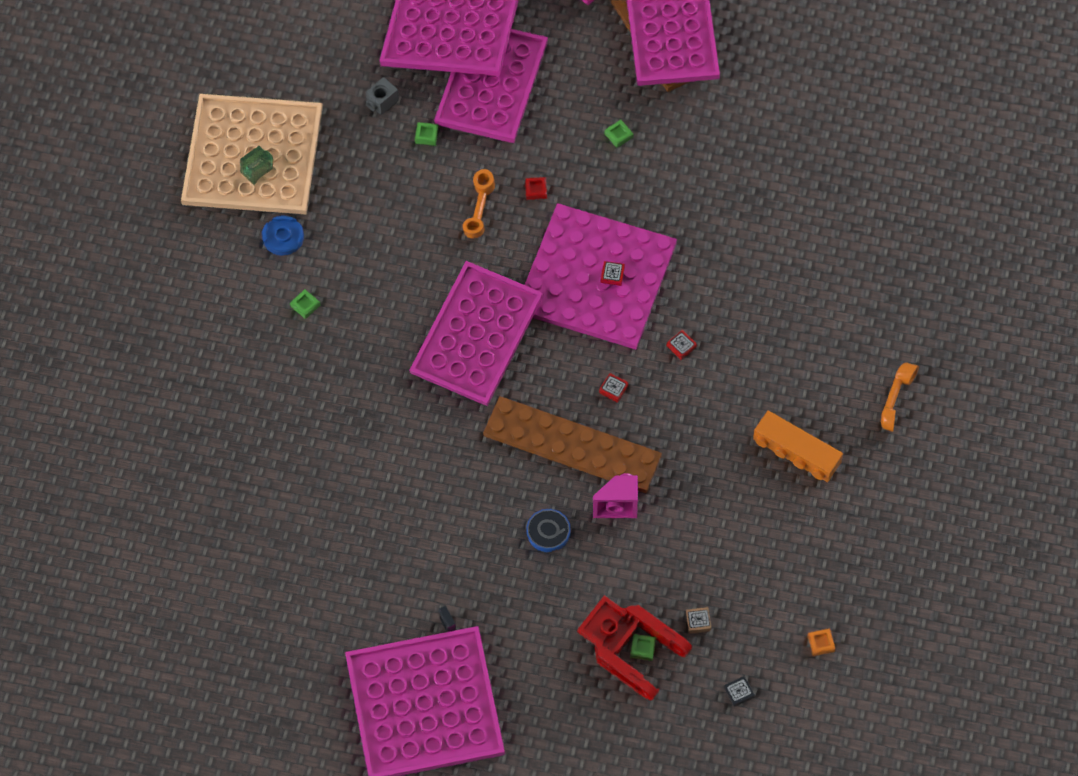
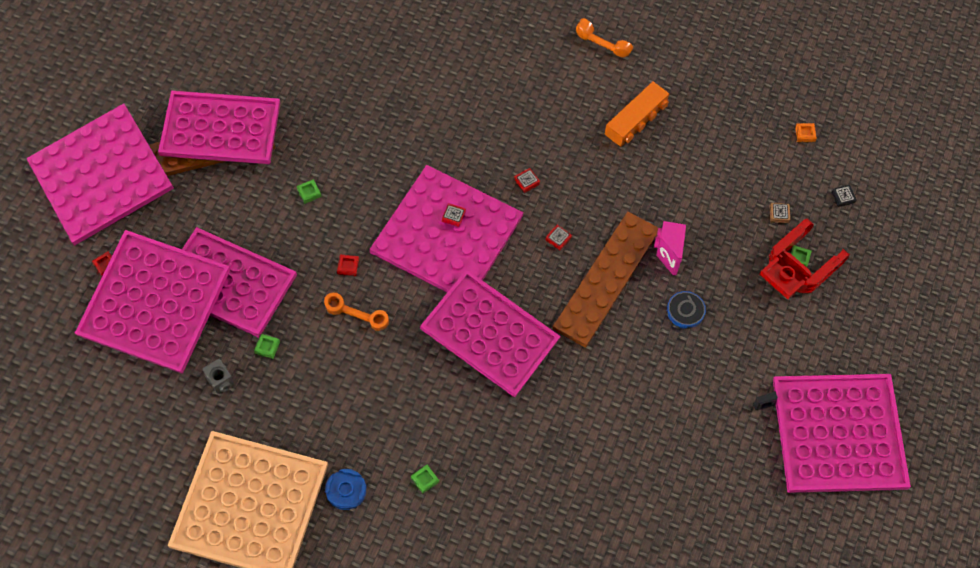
camera: 85 degrees left, 0 degrees up
clear green window [240,146,273,185] -> none

